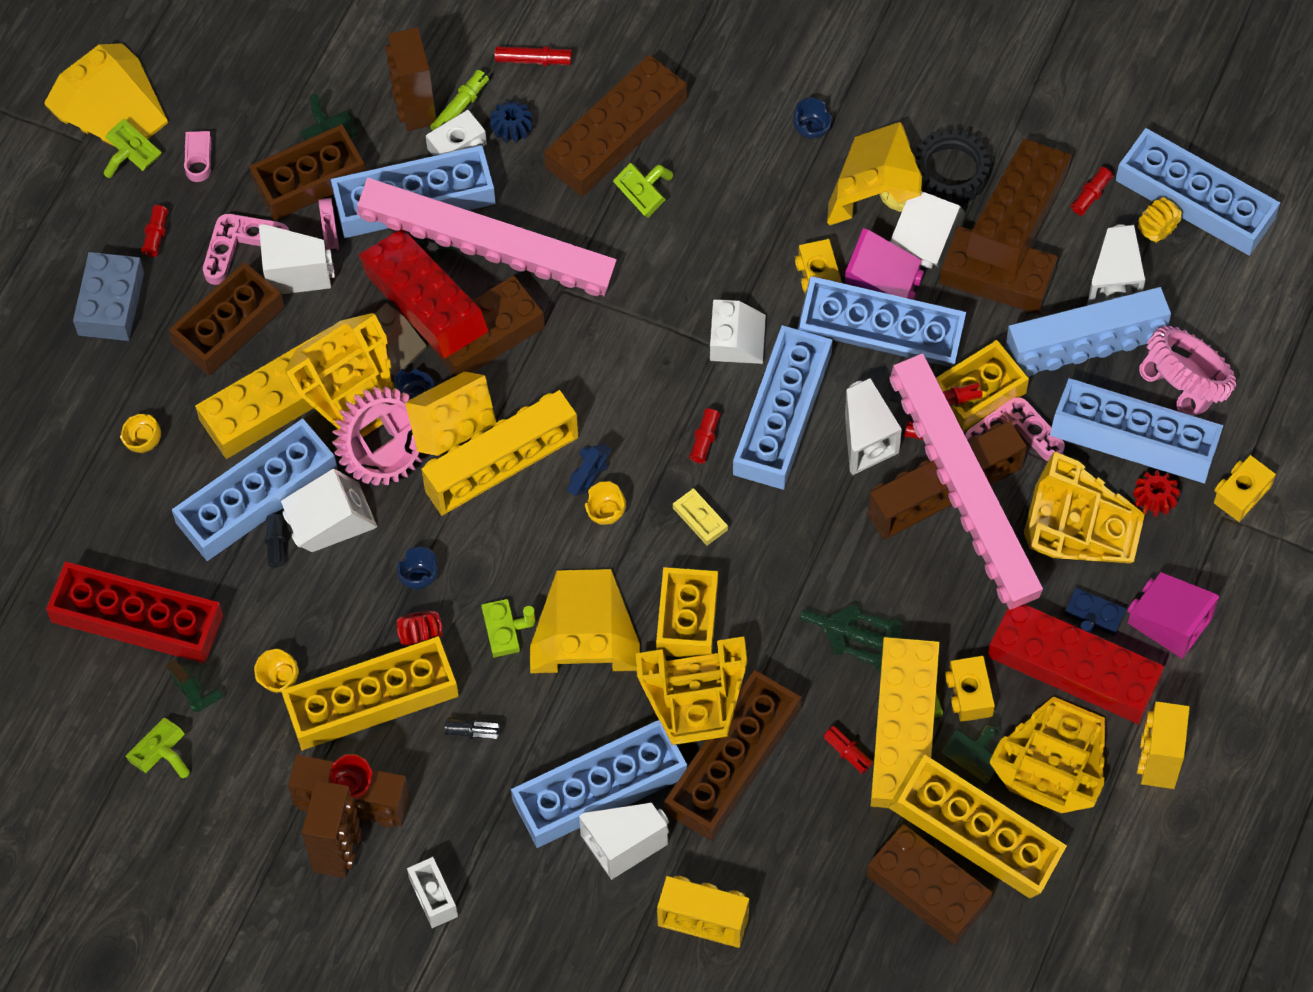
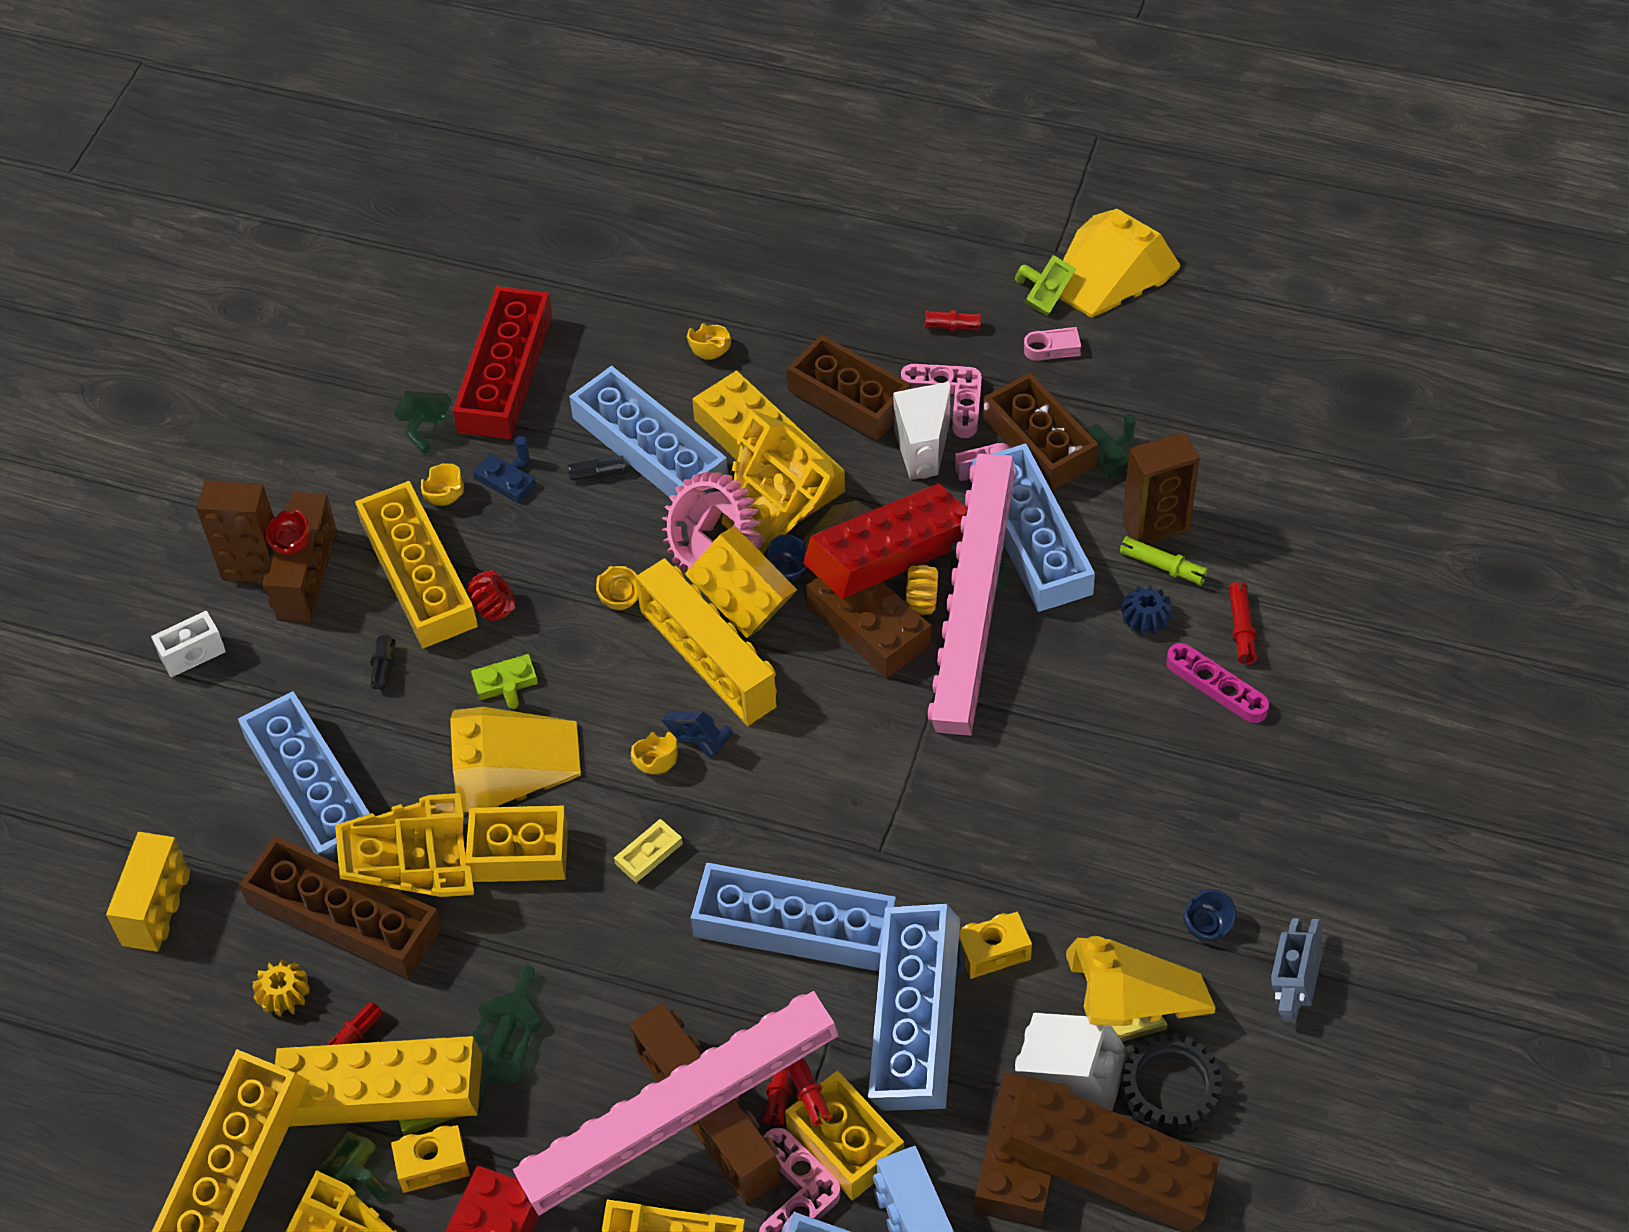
camera: 85 degrees right, 10 degrees down
sand blue brick [73,252,144,341] -> none
lime plate [125,717,190,778] -> none
white slope [281,469,377,552] -> none
dark blue hair [397,546,438,590] -> none
white brick [426,110,487,156] -> none
reddish brown brick [544,55,687,197] -> none
white slope [579,803,669,880] -> none
lime plate [613,163,673,218] -> none
red pin [689,408,721,464] -> none
white slope [710,300,766,364] -> none
dark pink slope [845,228,924,300] -> none
white slope [845,379,902,475] -> none
reddish brown brick [867,824,992,945] -> none
none -> yellow gear [253,959,310,1017]
none -> dark blue plate [473,436,536,504]
none -> yellow hair [596,566,639,610]
none -> yellow gear [905,564,938,615]
none -> dark pink beam [1166,643,1269,723]
none -> sand blue hinge [1271,918,1323,1022]

